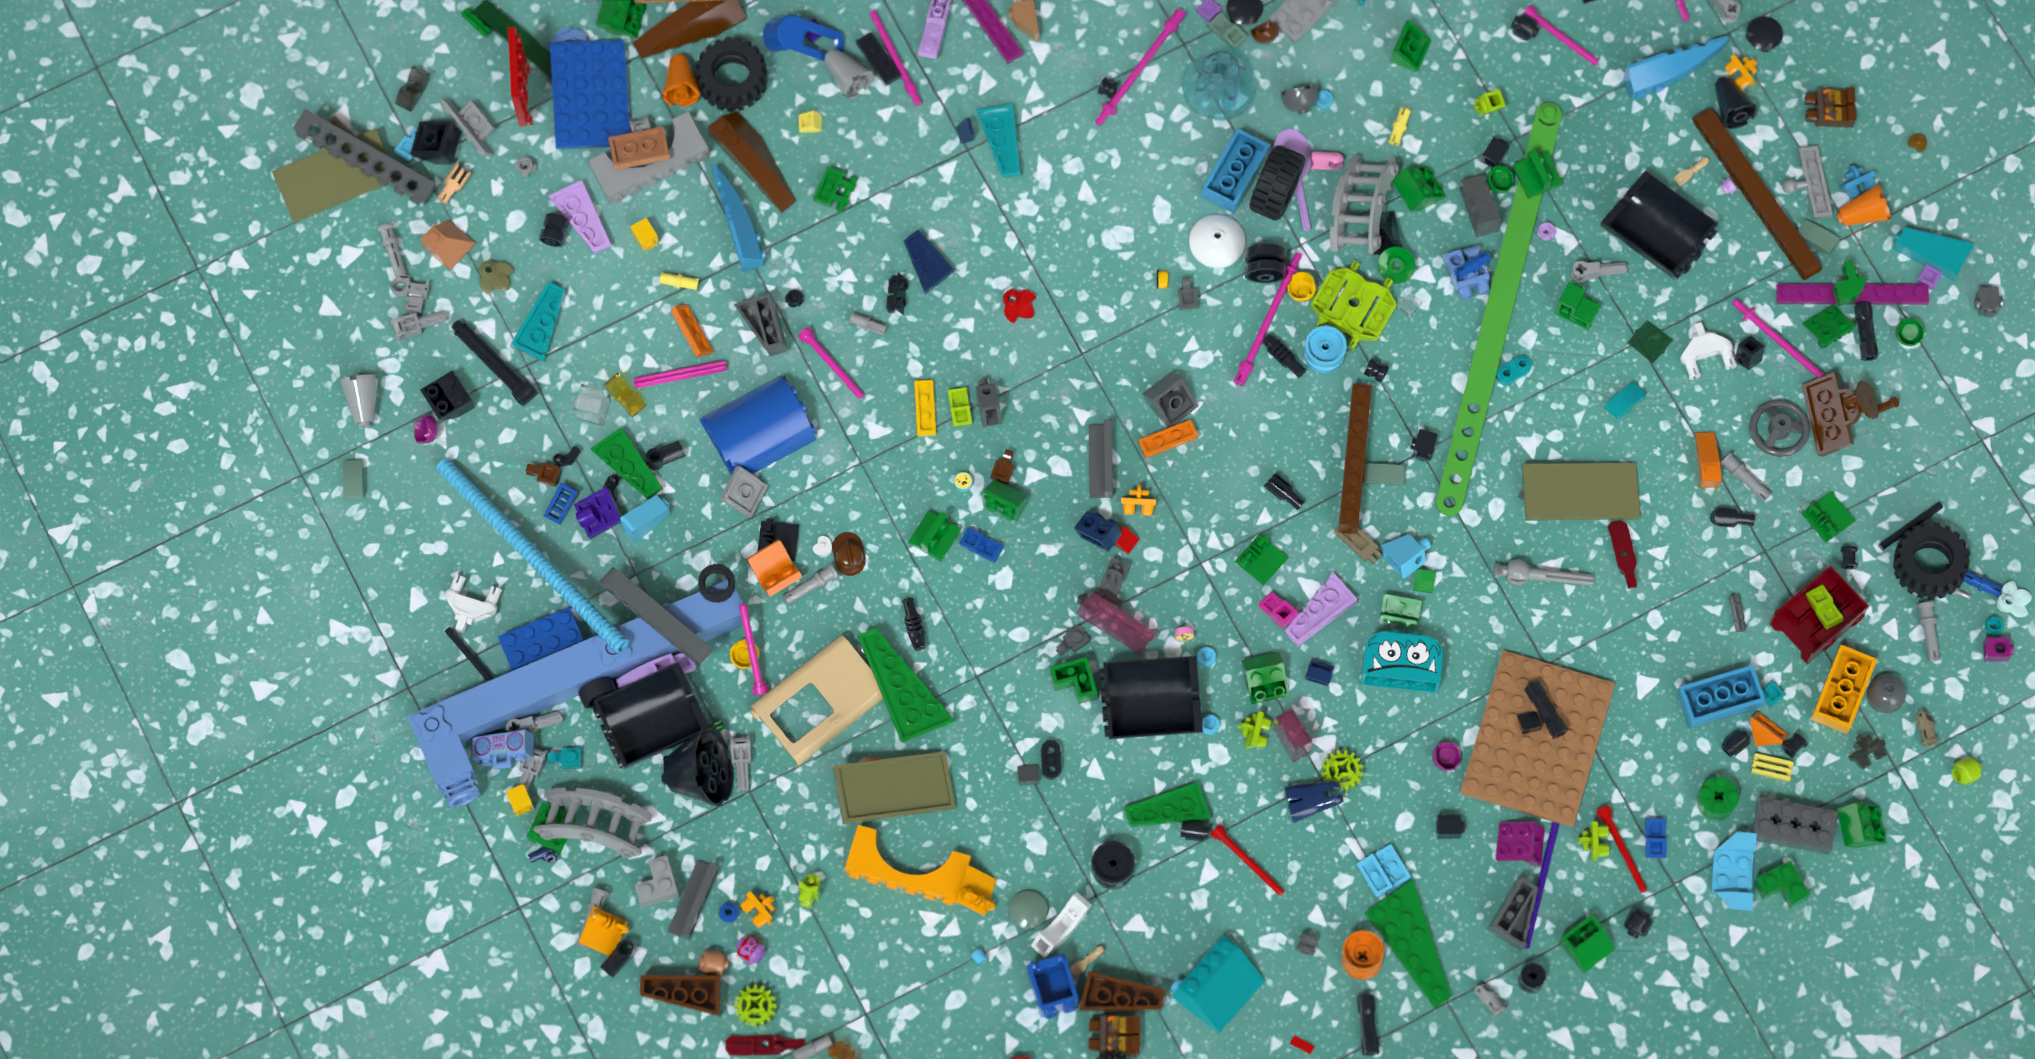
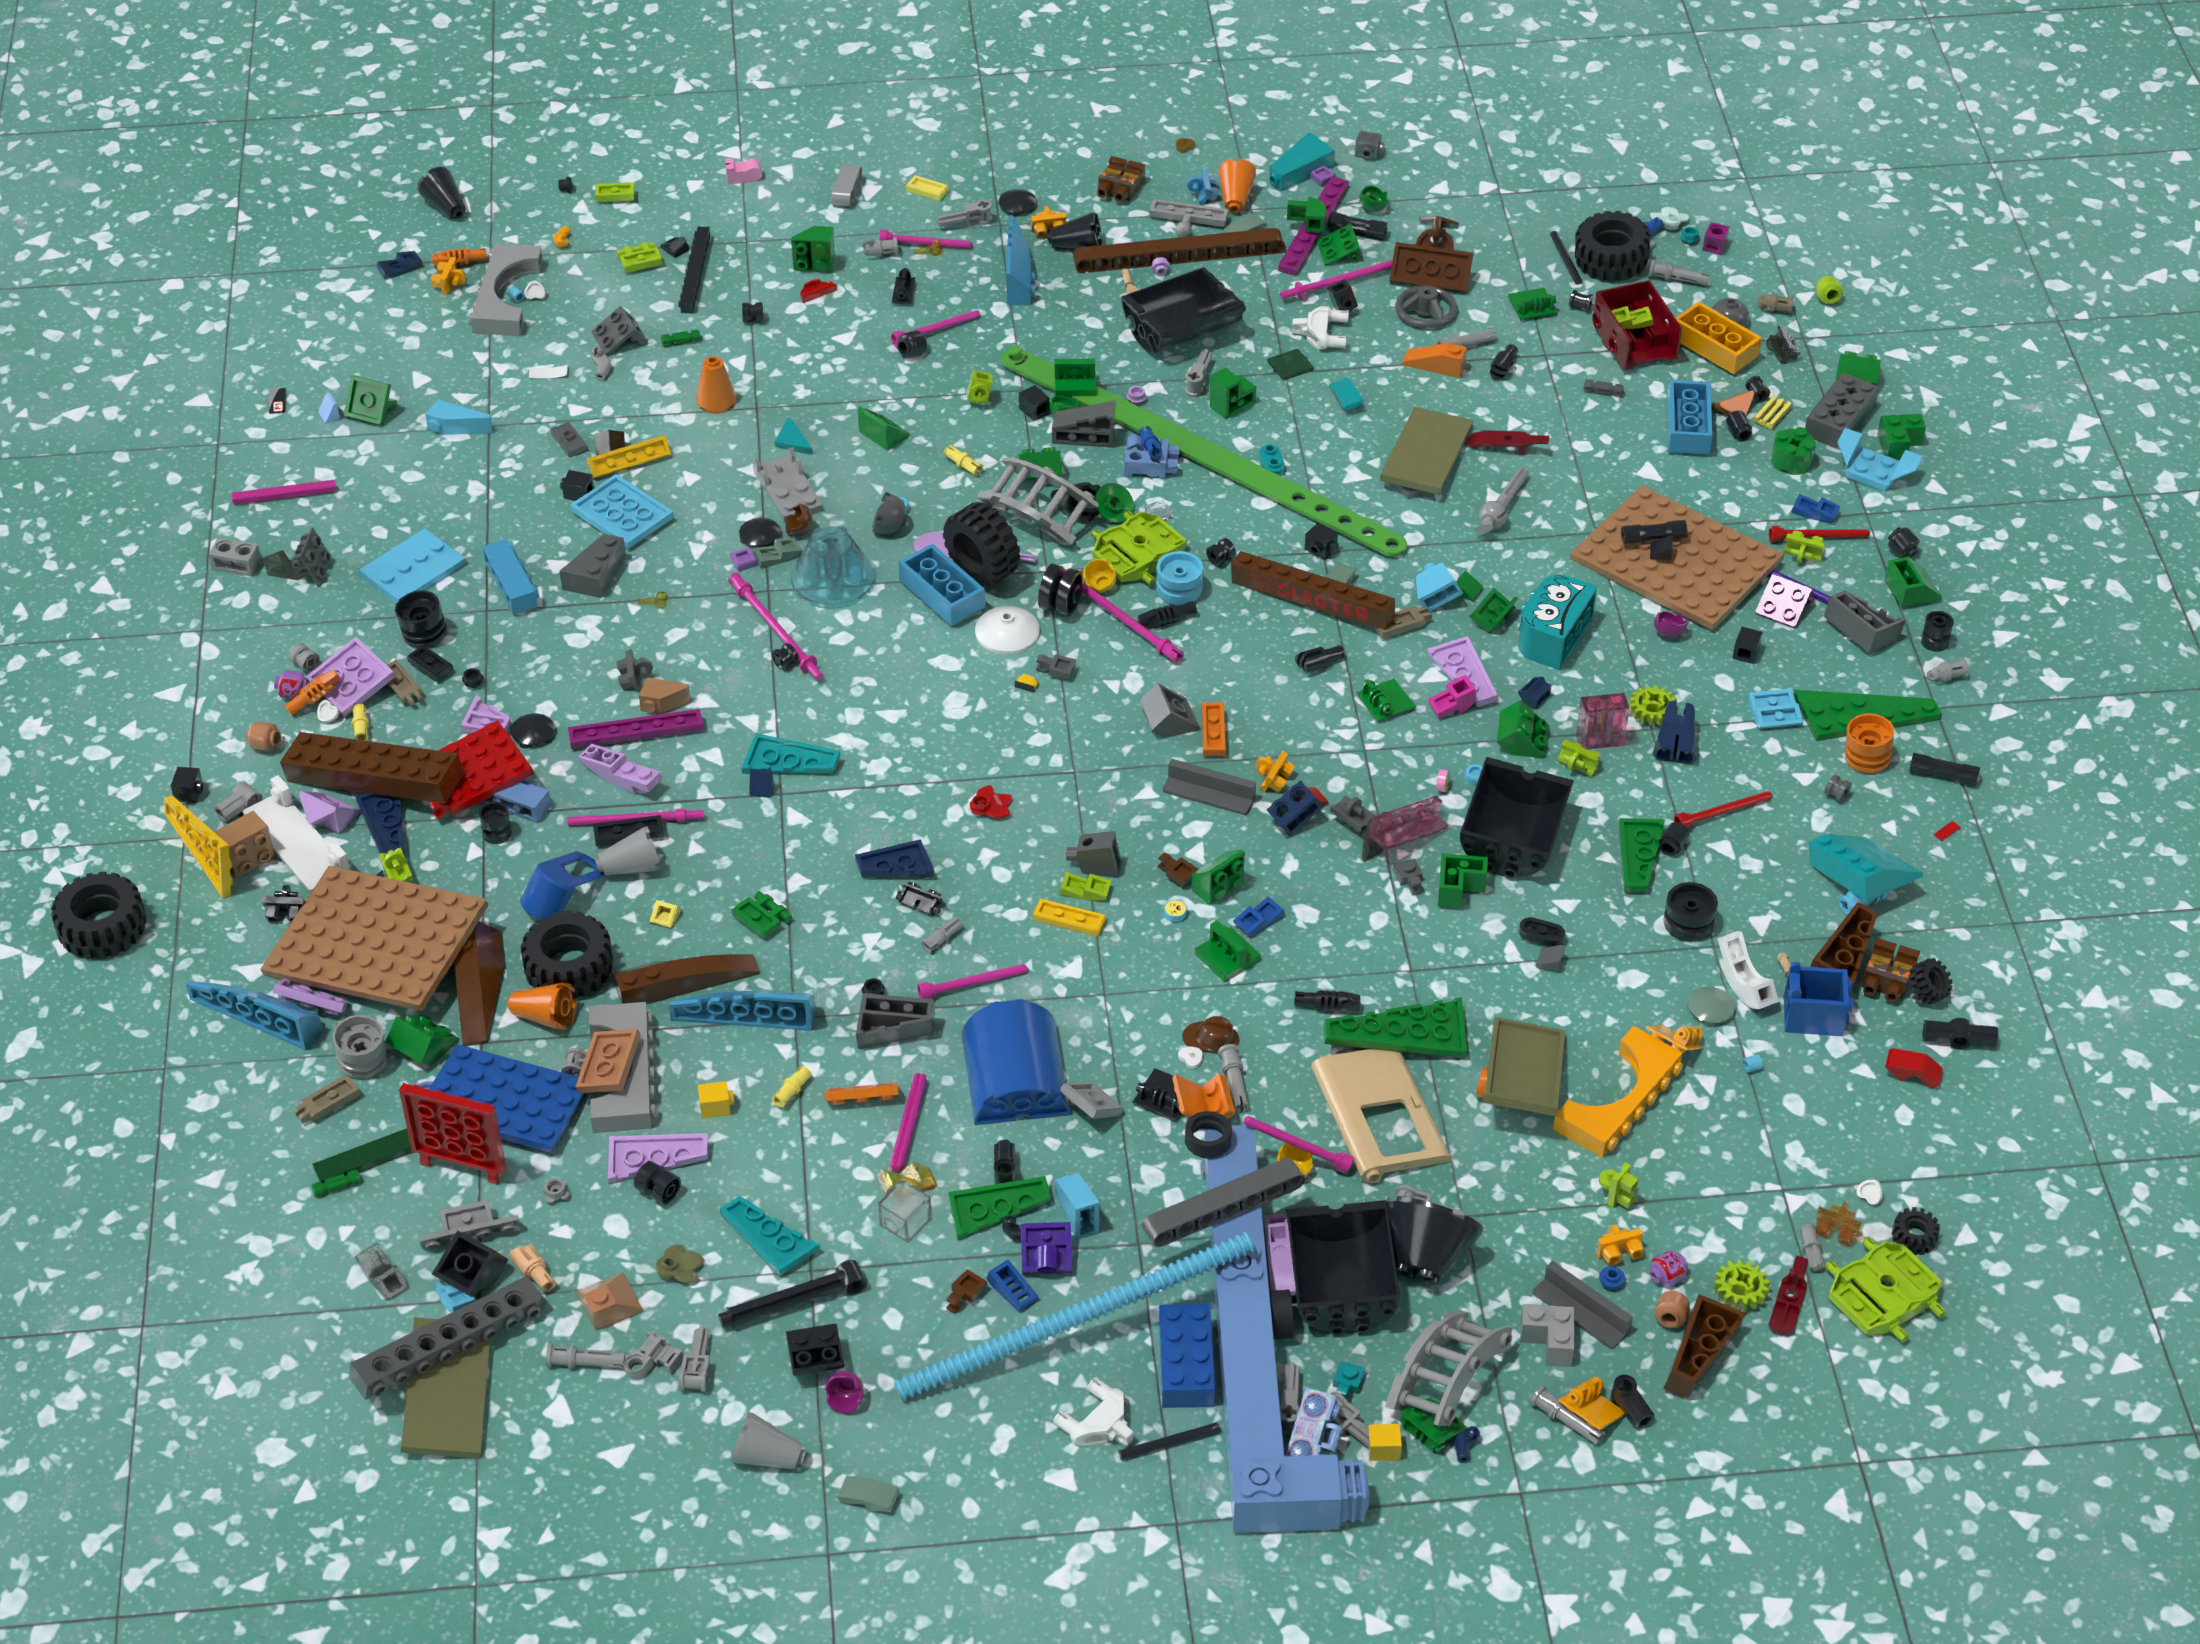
camera: 70 degrees left, 25 degrees down
black arm [553,446,581,467] -> none

